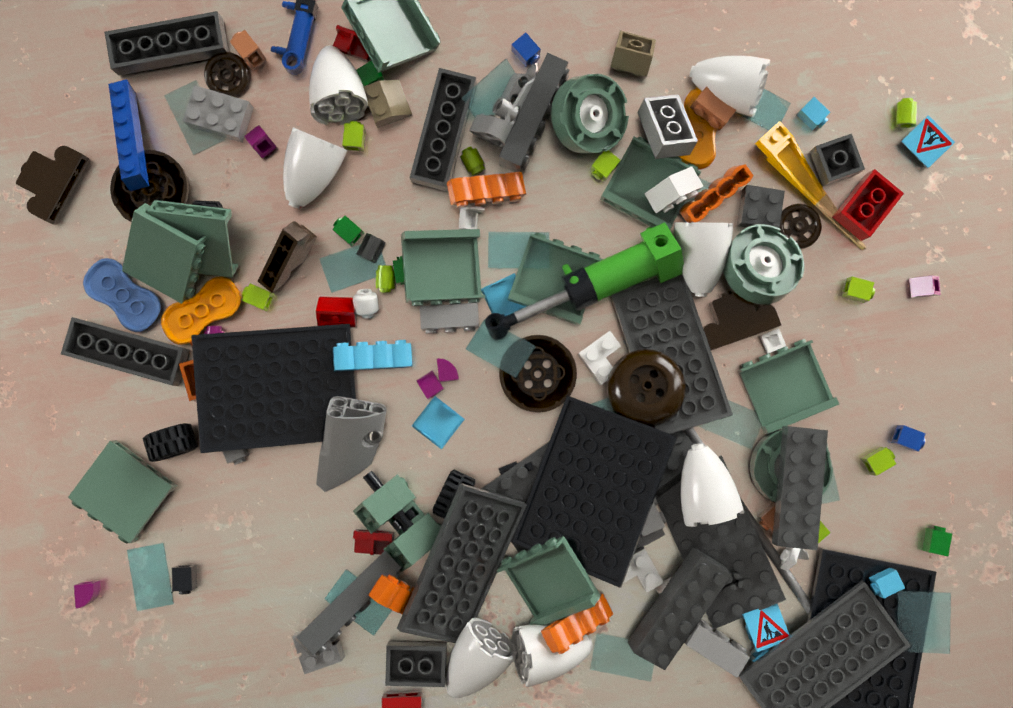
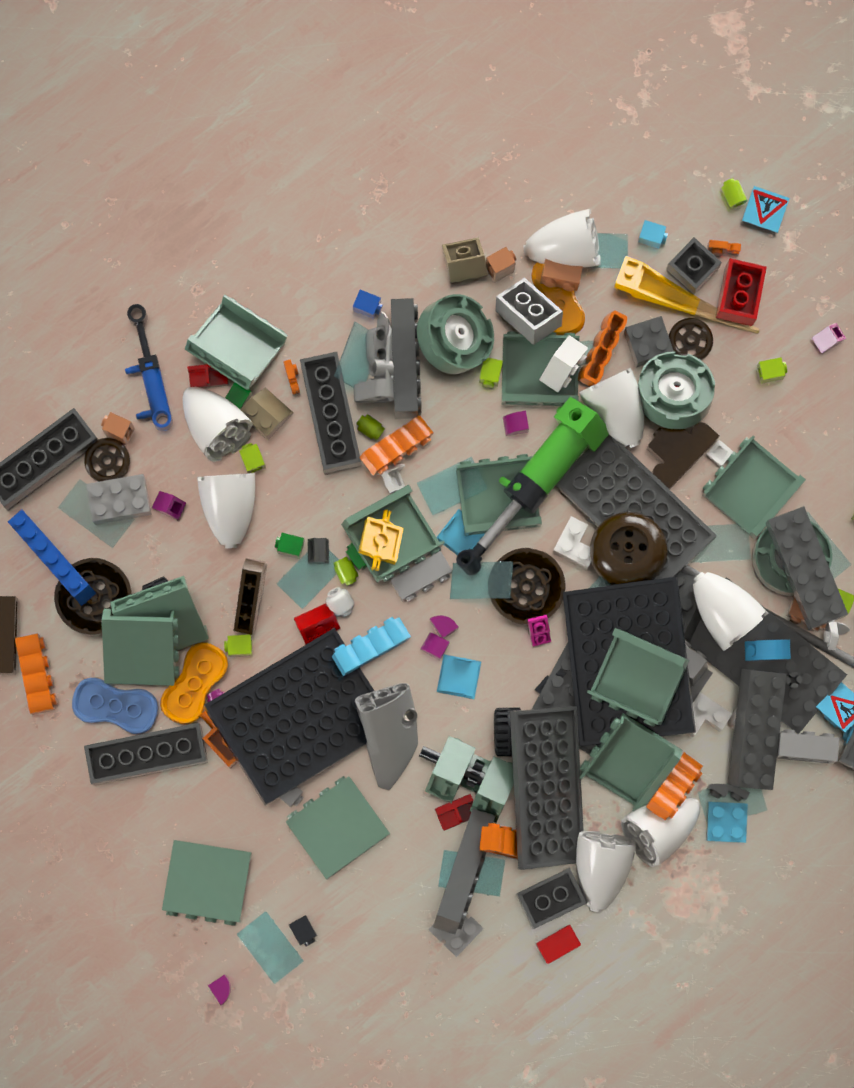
camera: 30 degrees left, 5 degrees down
black tyre [142,423,198,462] -> none
none -> orange brick [15,633,57,715]
none -> orange plate [283,359,300,395]
none -> sand green panel [286,776,390,880]
none -> yellow plate [358,510,404,571]
none -> nougat brick [486,247,517,283]
none -> magenta brick [503,411,529,436]
none -> dark pink slope [528,615,551,647]
none -> sand green panel [587,628,689,727]
none -> dark grey slope [706,784,750,801]
none -> medium azure plate [706,802,748,843]
none -> orange plate [707,240,741,256]
none -> dark azure brick [745,640,791,661]

